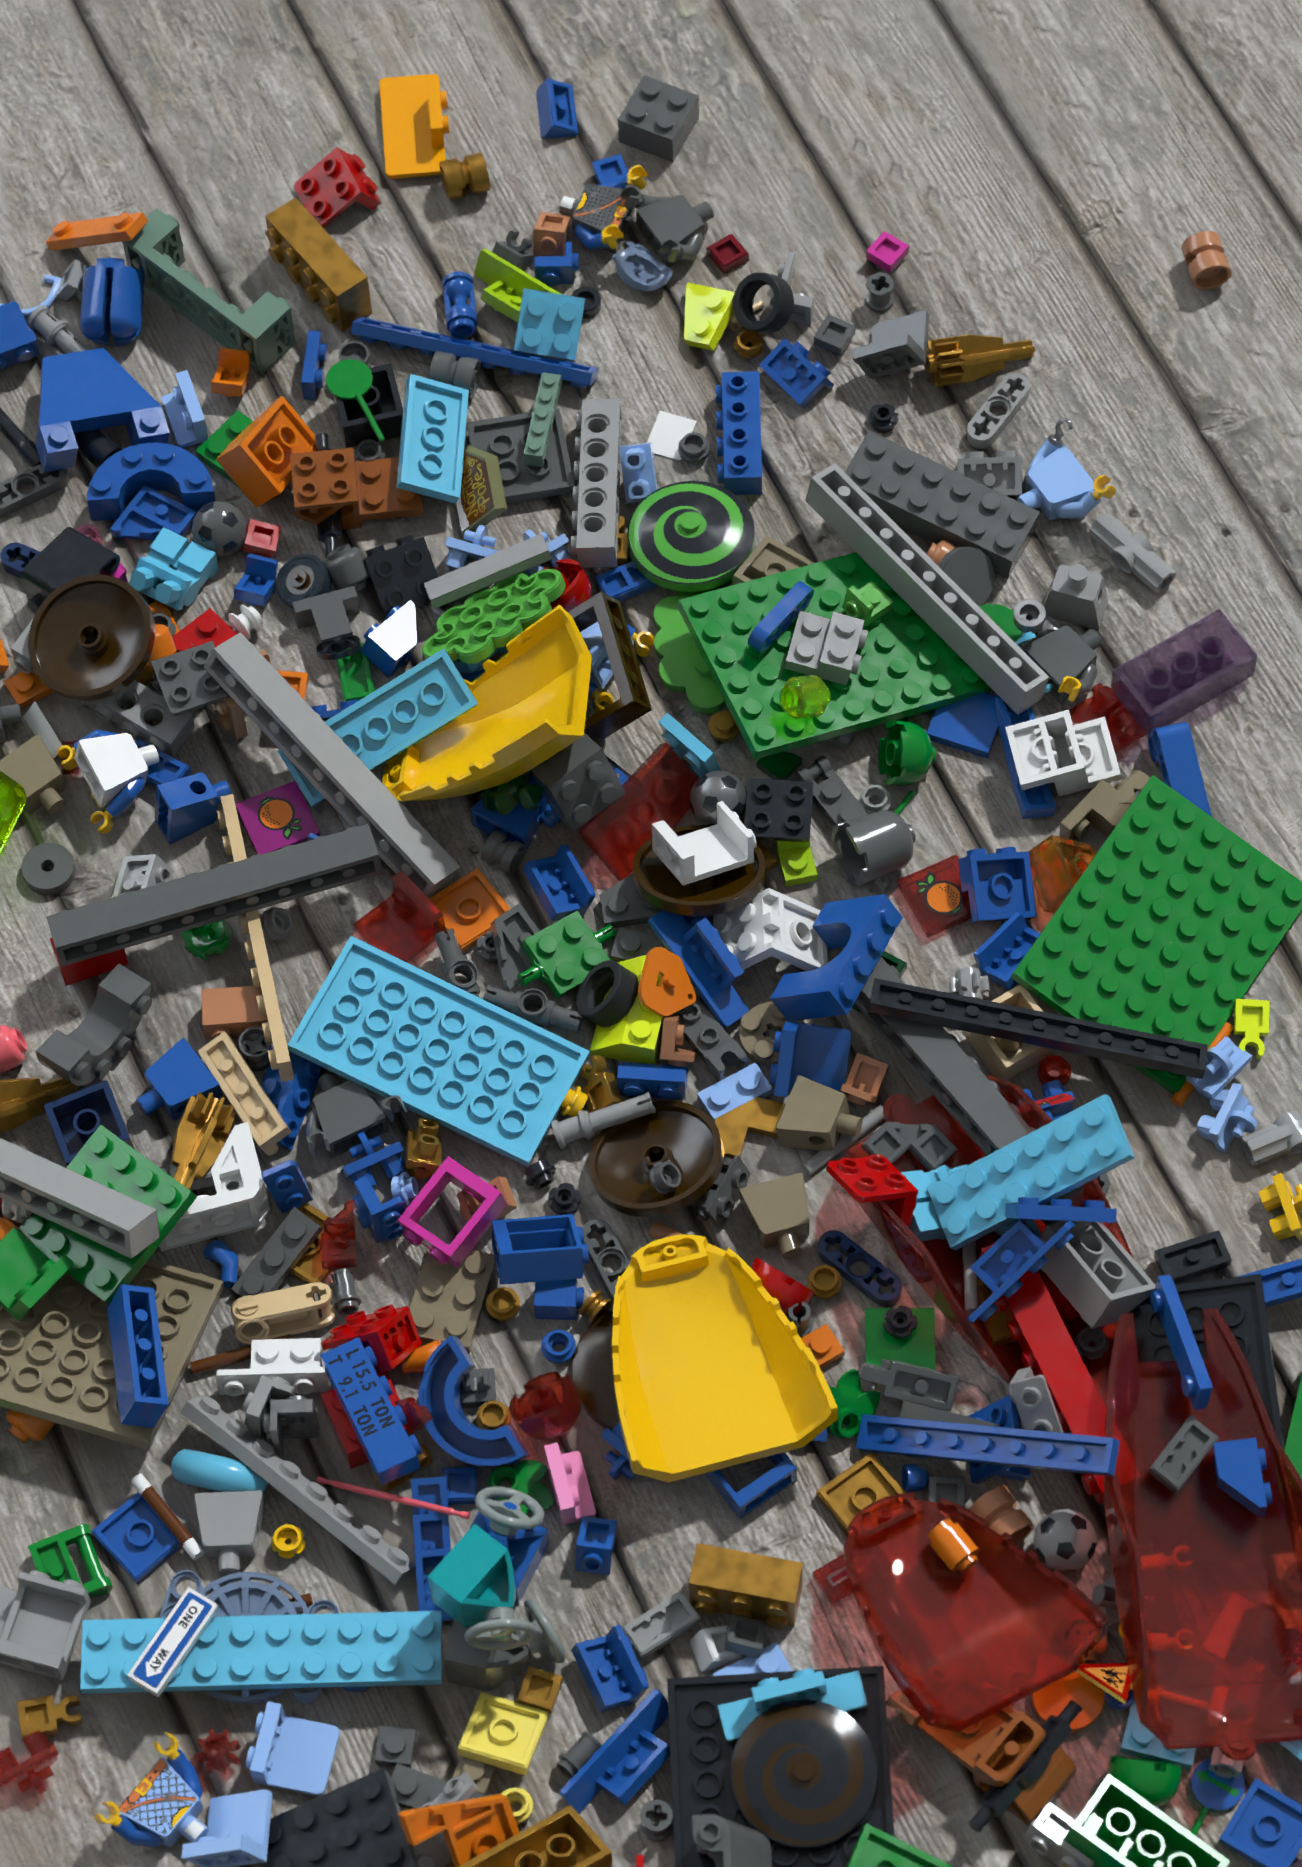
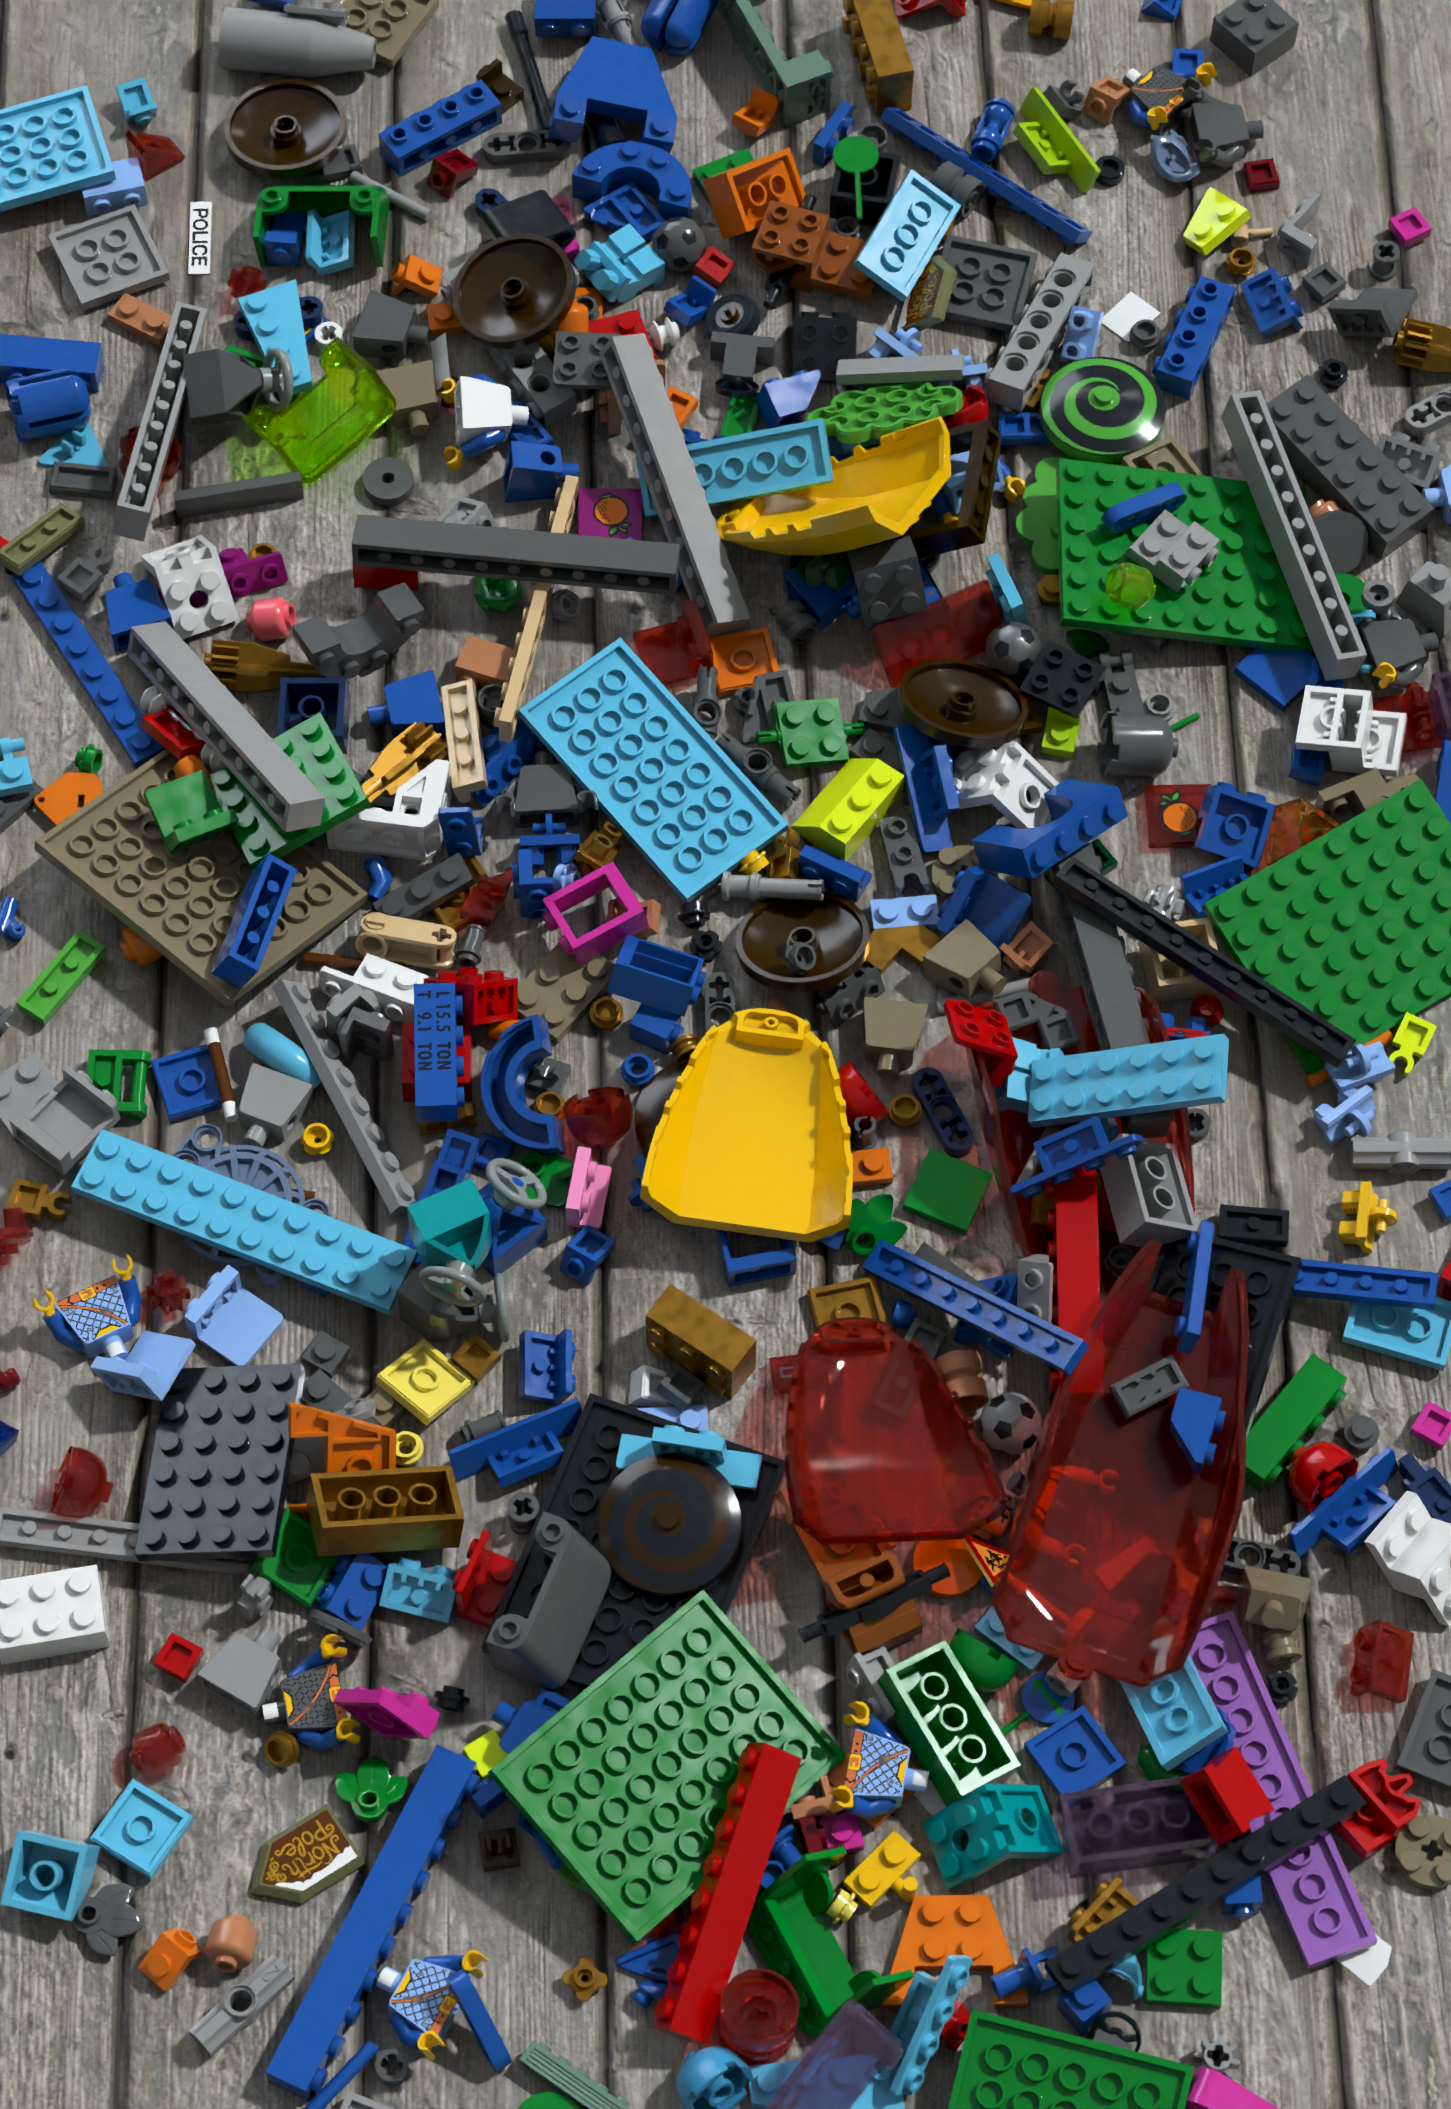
camera: 20 degrees right, 0 degrees up
tile [127,1587,219,1698] -> none
light blue bracket [162,370,208,448] -> none
coral piece [316,1476,470,1519] -> none
dark grey head [325,544,370,592] -> none
clear red tile [395,1397,432,1434] -> none
medium azure plate [513,288,585,360] -> none
blue bracket [522,844,596,921] -> none
sand green piece [523,373,562,467] -> none
blue bracket [535,242,579,286] -> none
black tyre [576,960,639,1027] -> none
light grey plate [622,1590,701,1660] -> none
orange piece [638,947,696,1017] -> none
white panel [652,801,757,885] -> none
nougat bracket [660,1014,696,1066] -> none
black tyre [733,272,794,334] -> none
bright green bracket [842,581,894,628] -> none
dark grey hinge [859,1359,960,1411] -> none
green cylinder [878,720,936,786] -> none
black plate [884,1306,918,1339] -> none
orange brick [928,1518,980,1573] -> none
blue plate [1005,1197,1117,1223] -> none

